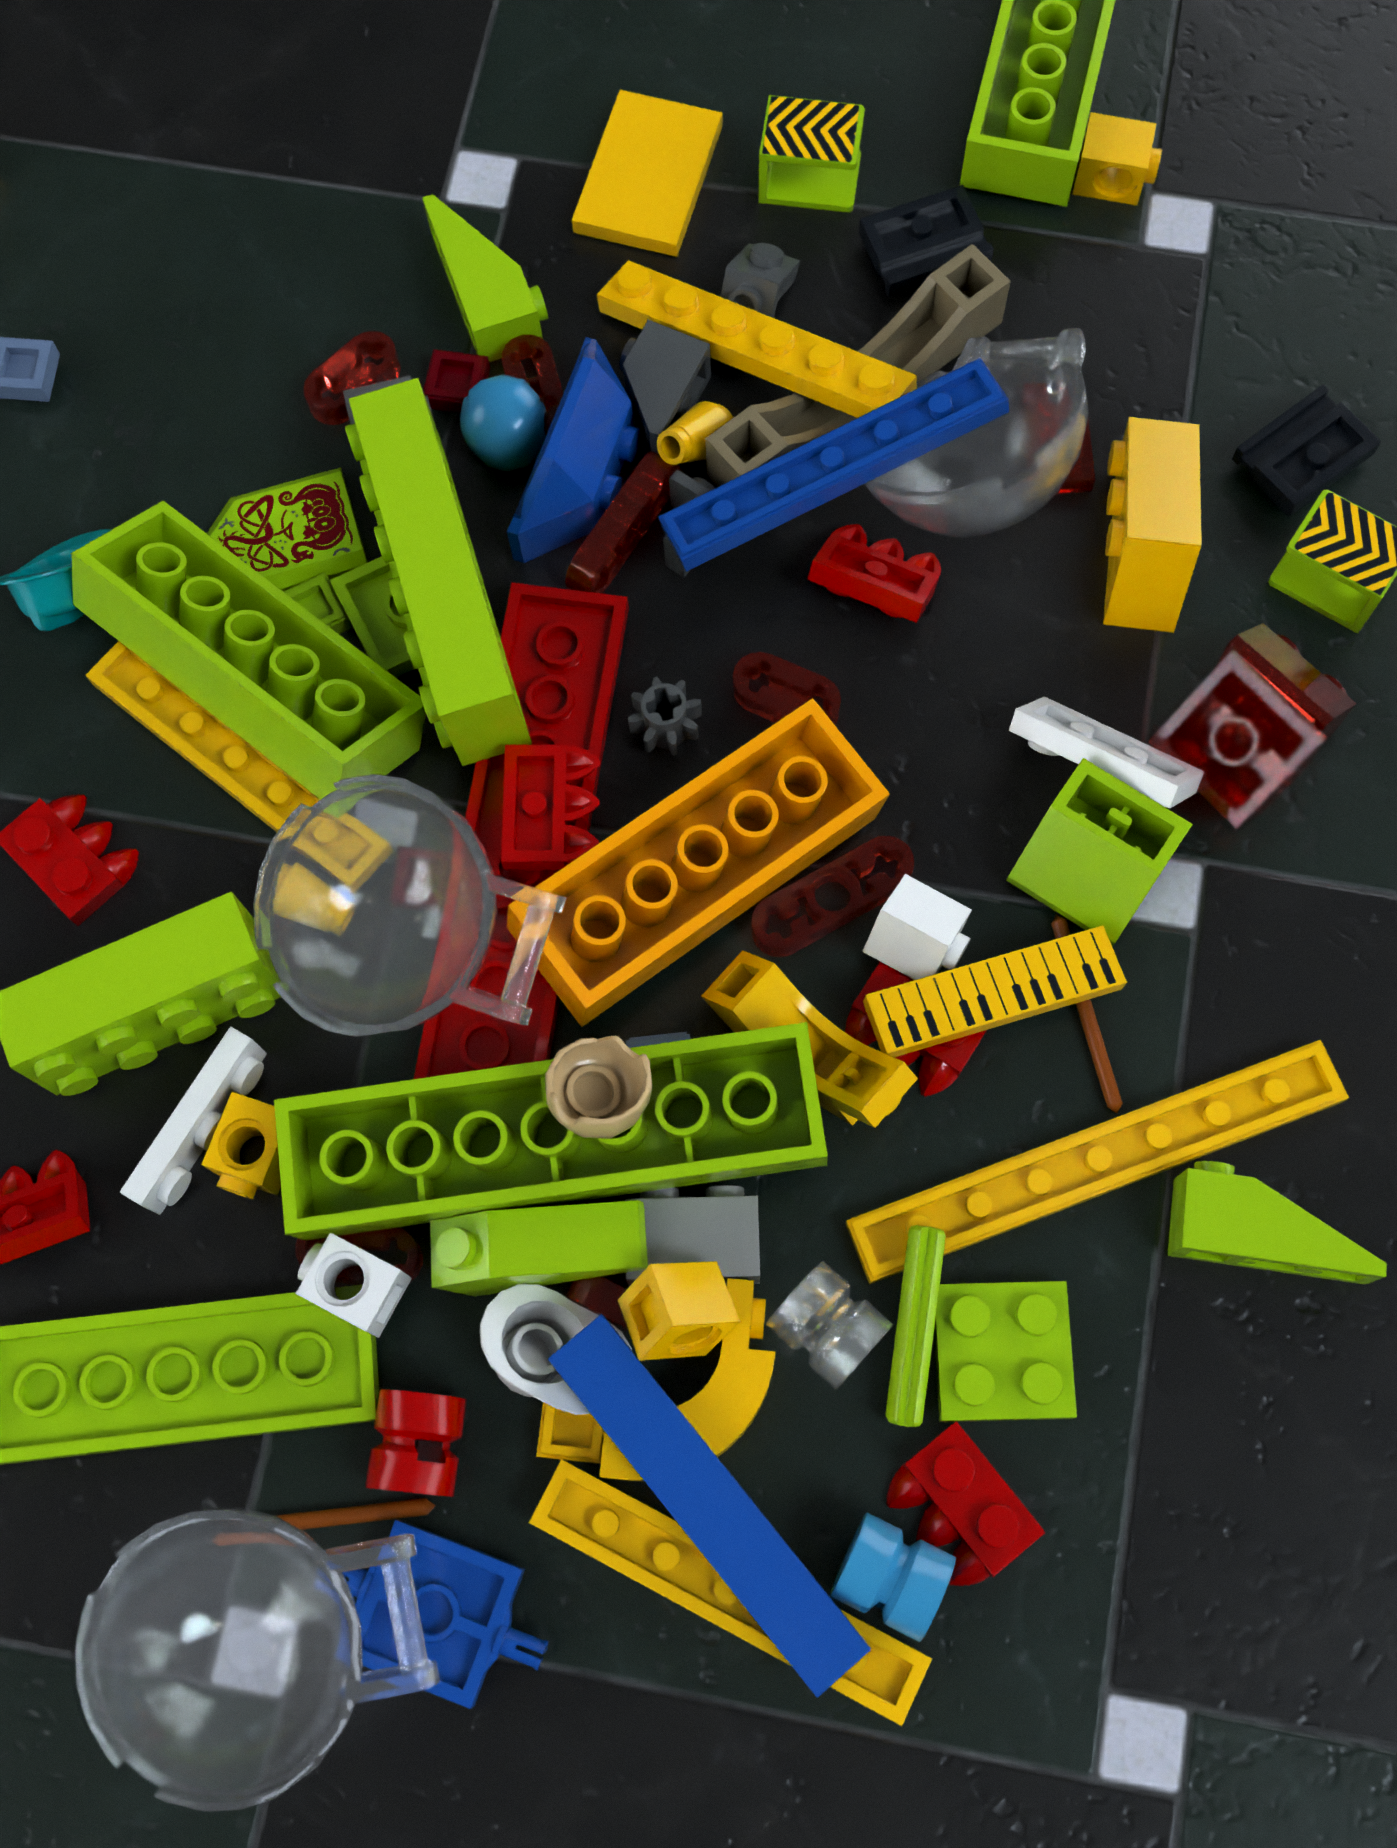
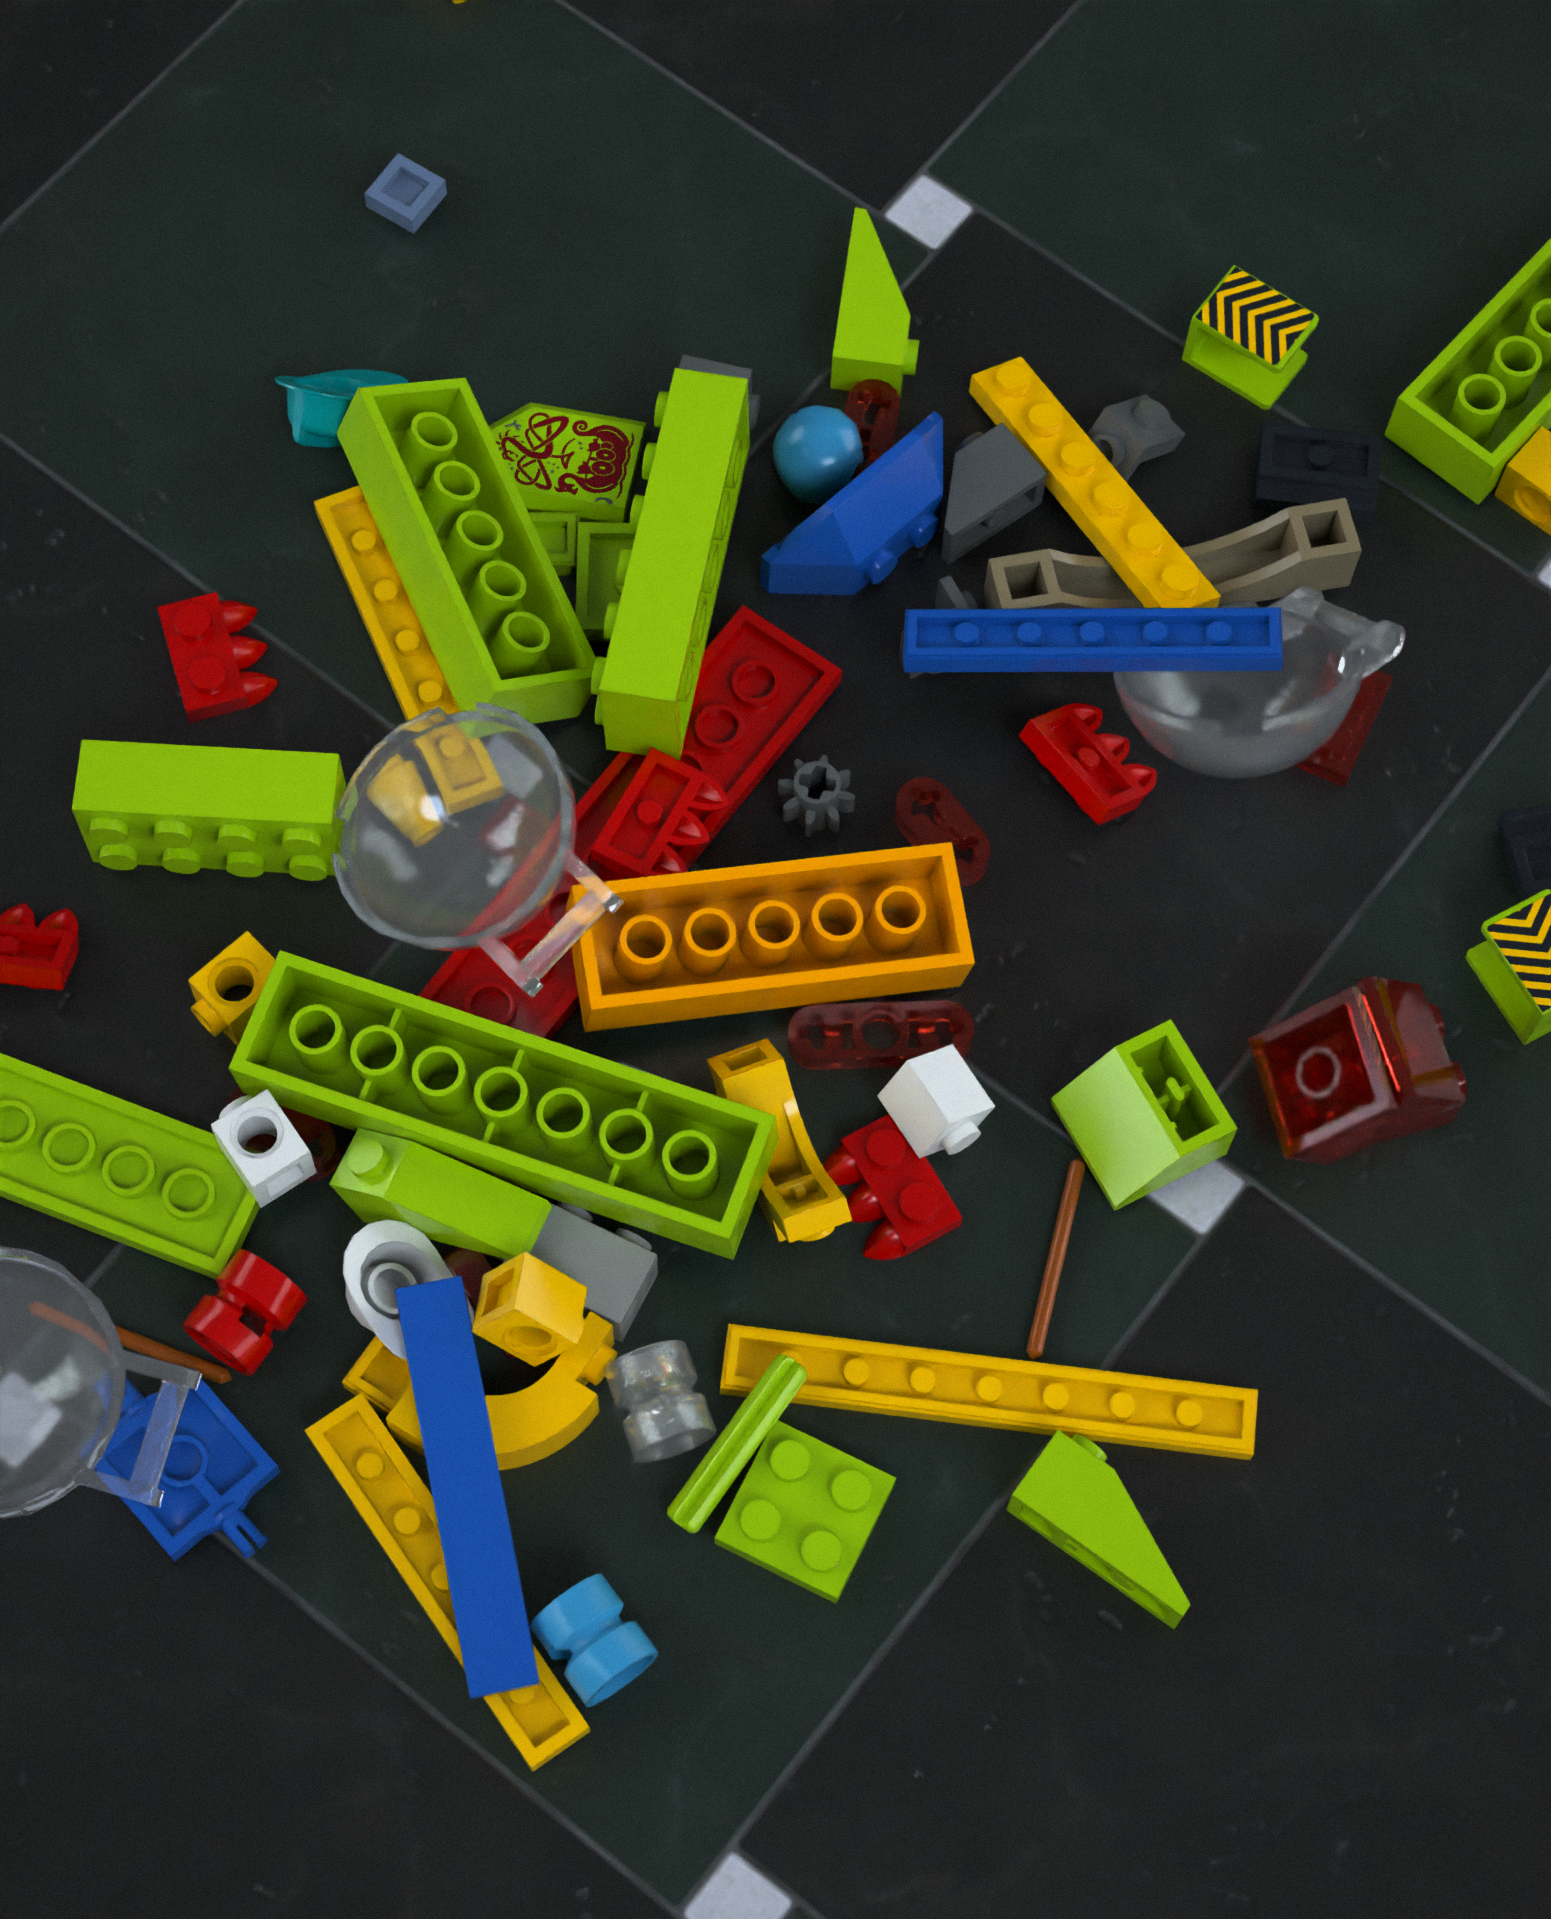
camera: 20 degrees right, 5 degrees down
white plate [120,1026,267,1215] -> none
clear red beam [303,331,401,425] -> none
dark red tile [423,349,490,413] -> none
tan hair [545,1035,652,1138] -> none
clear red beam [565,451,680,594] -> none
yellow tile [571,90,723,257] -> none
yellow cone [657,401,733,465] -> none
yellow tile [863,925,1127,1057] -> none
red plate [886,1421,1046,1586] -> none
white plate [1009,696,1204,808] -> none
yellow wedge [1103,417,1202,633] -> none

